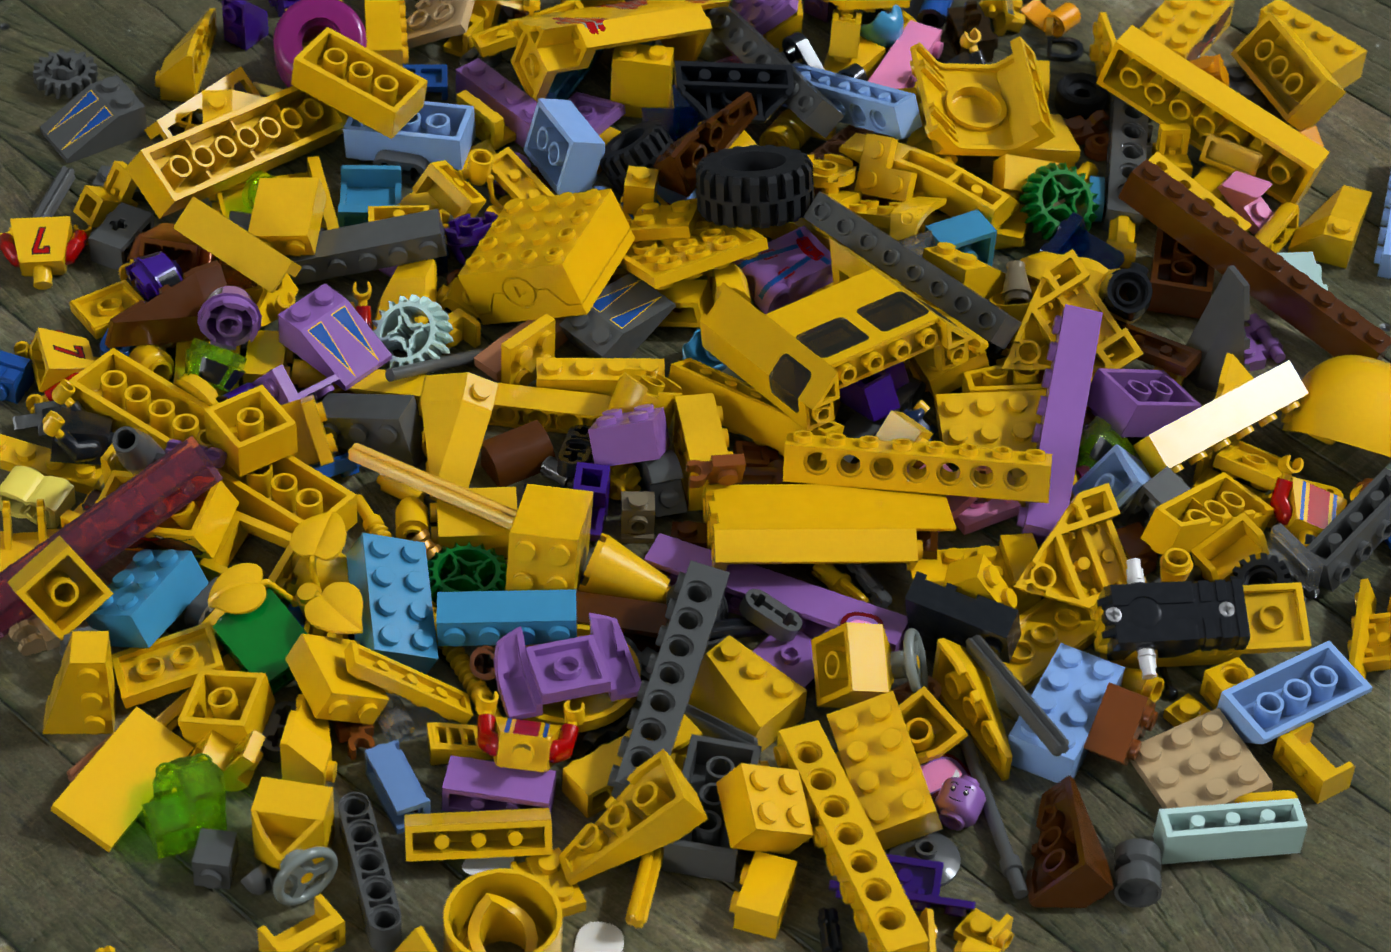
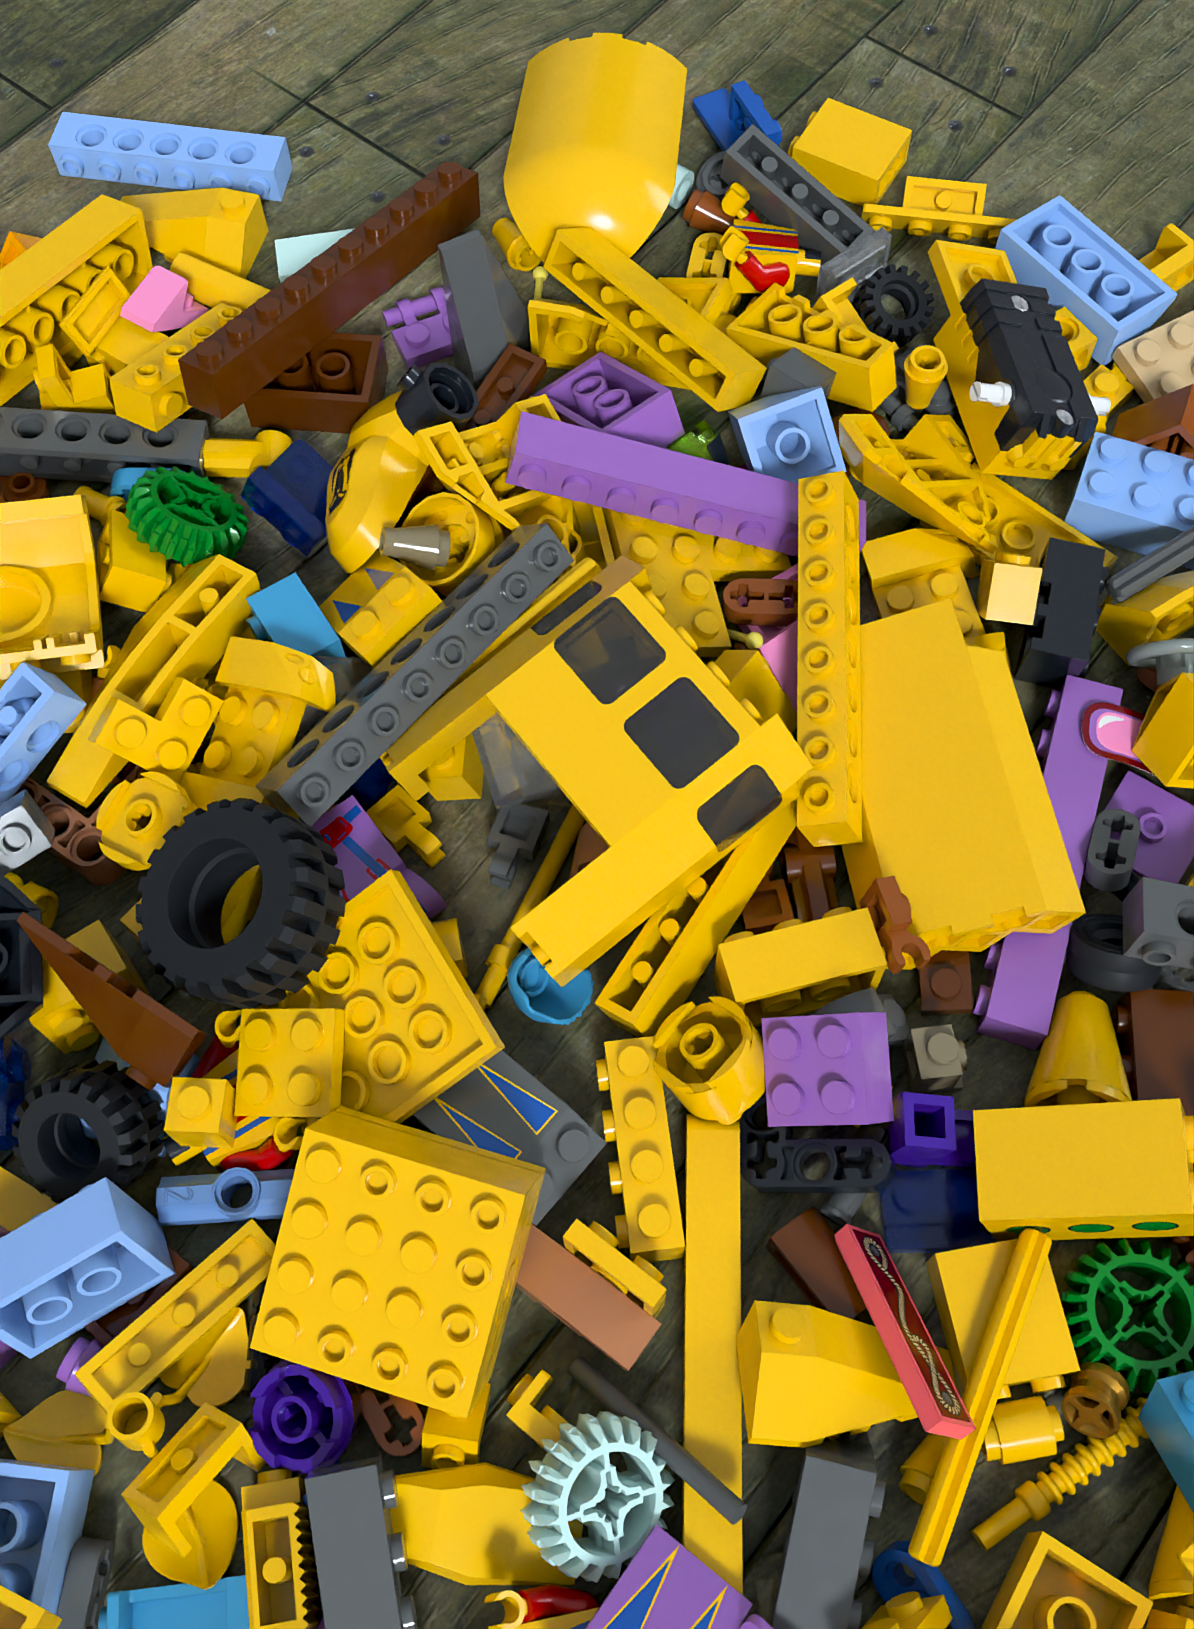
camera: 90 degrees left, 20 degrees up
none -> tile [834,1224,976,1440]

